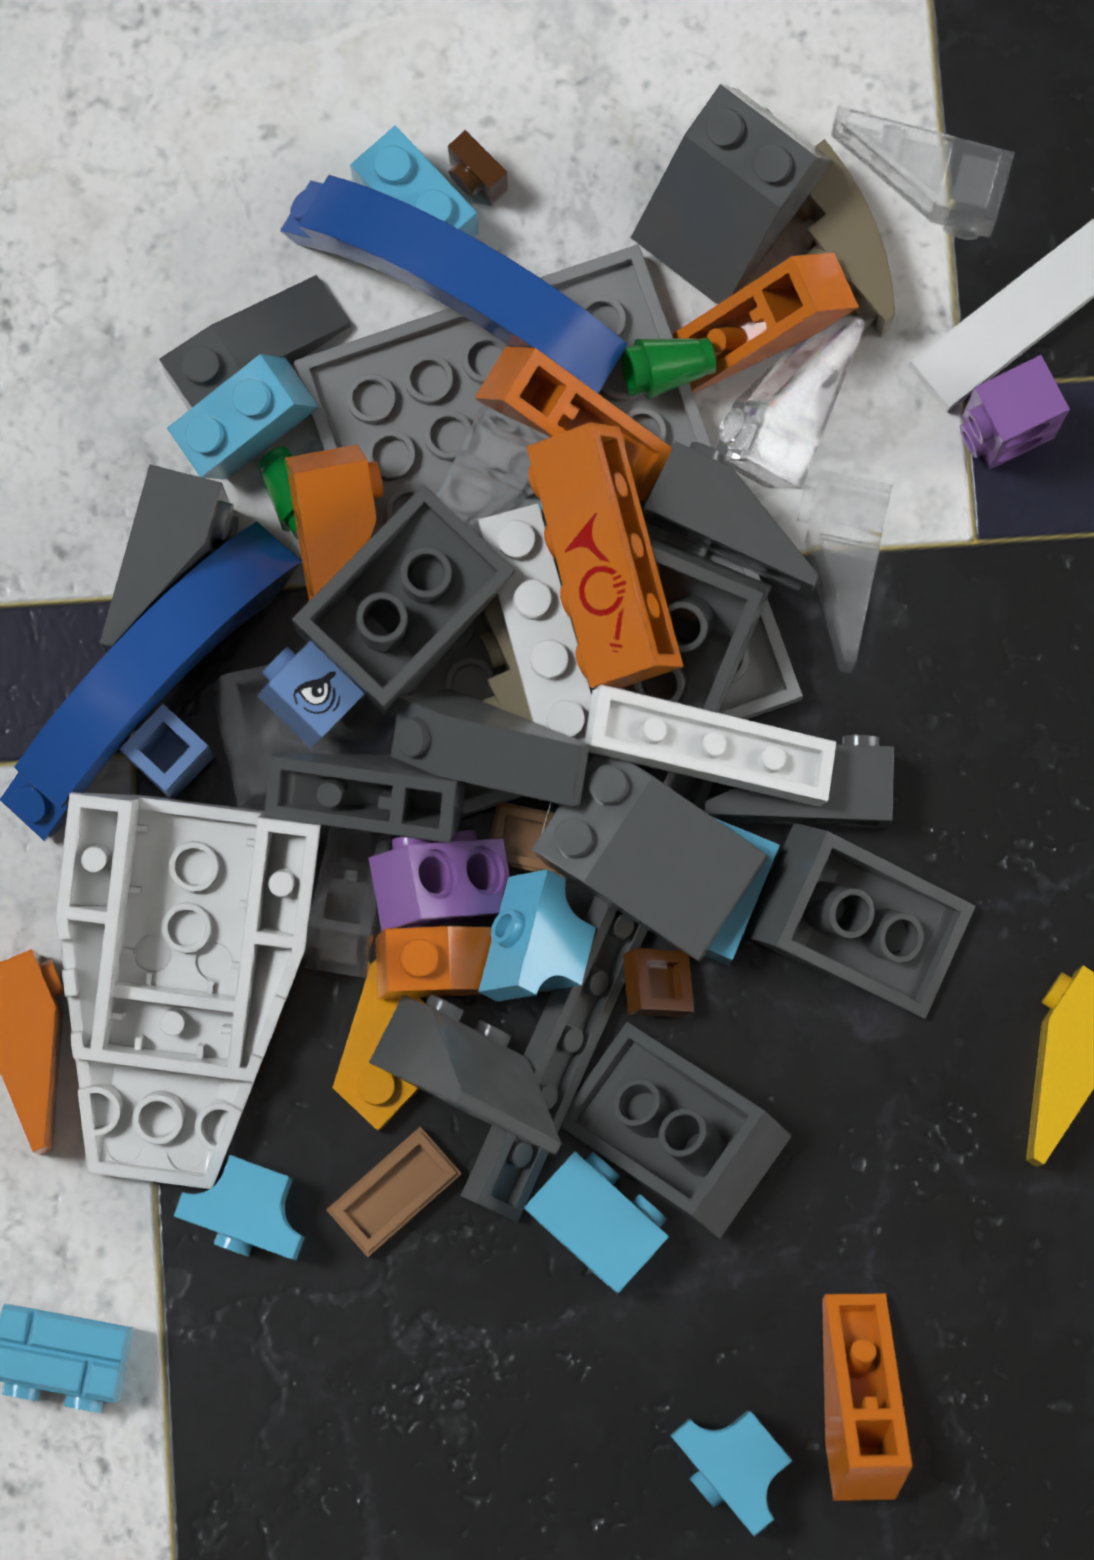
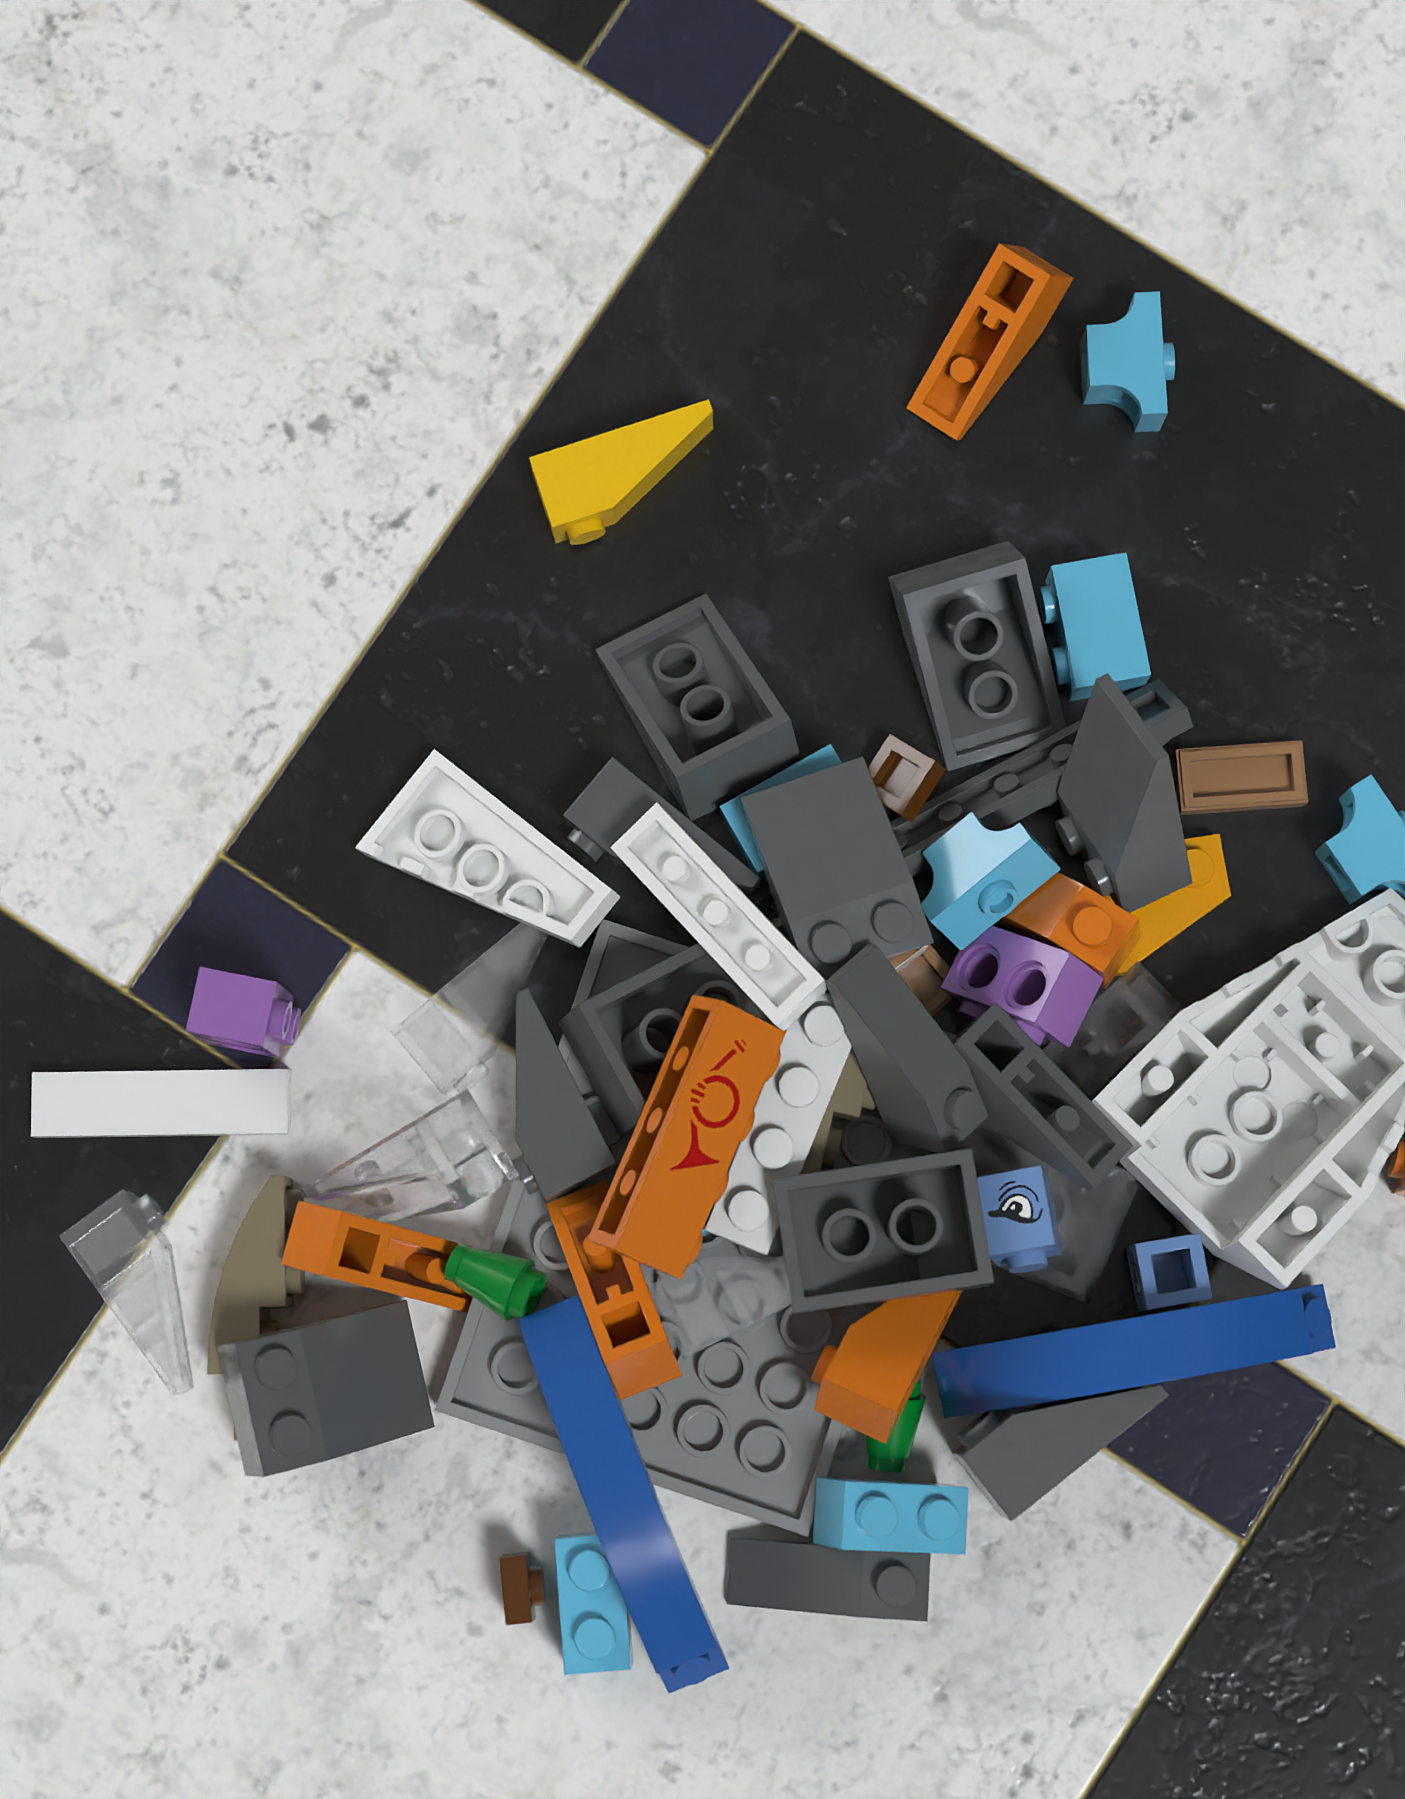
camera: 140 degrees left, 0 degrees up
none -> white wing [355,749,620,948]

